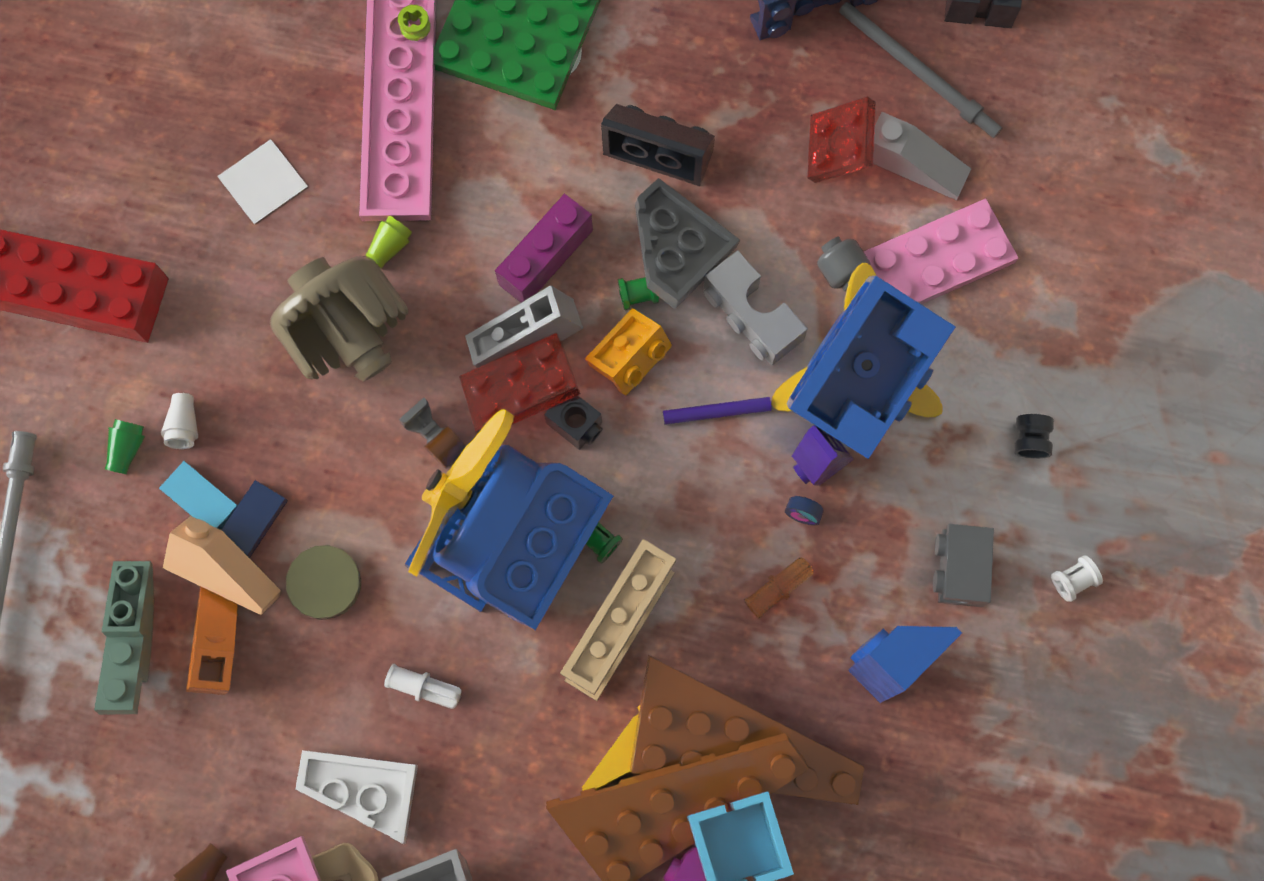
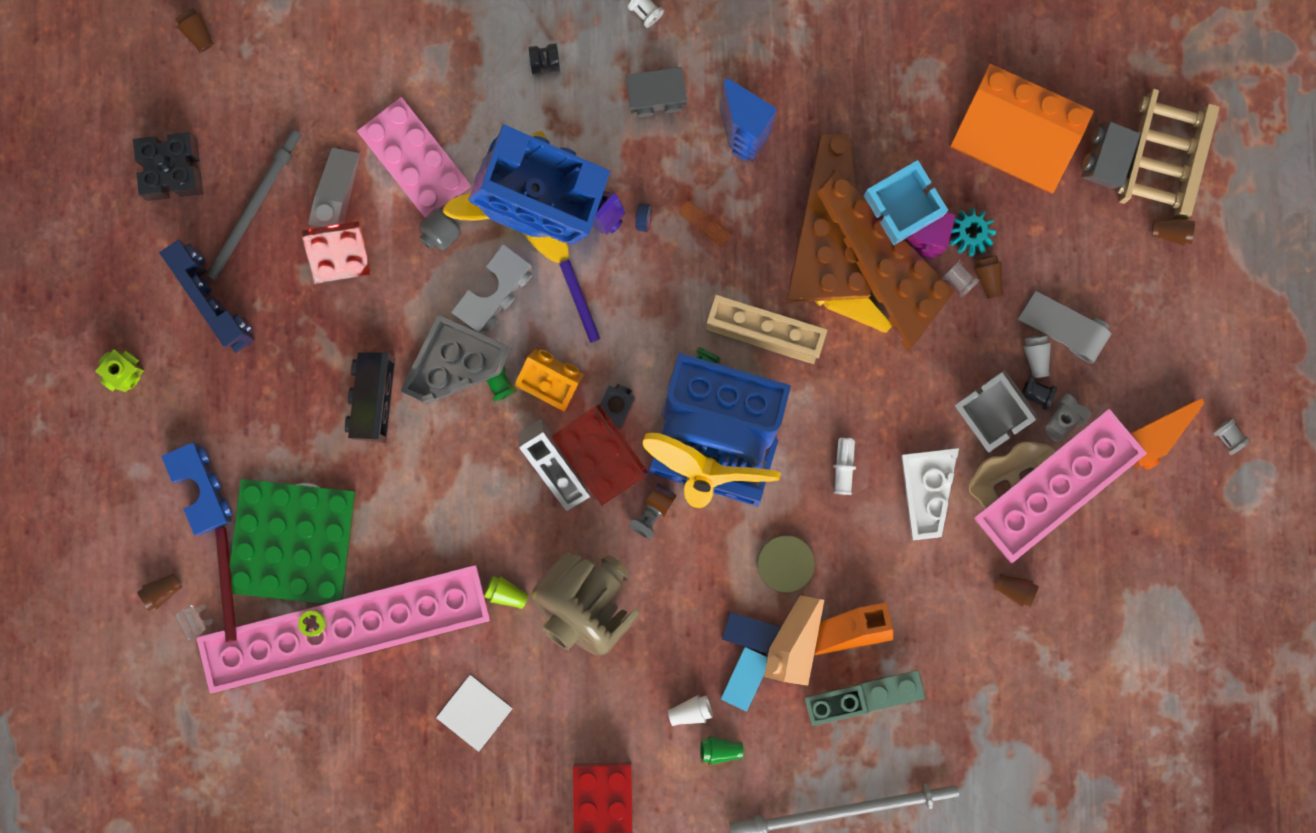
camera: 105 degrees left, 10 degrees up
magenta brick [495,193,593,303] -> none
none -> reddish brown cone [175,8,214,53]

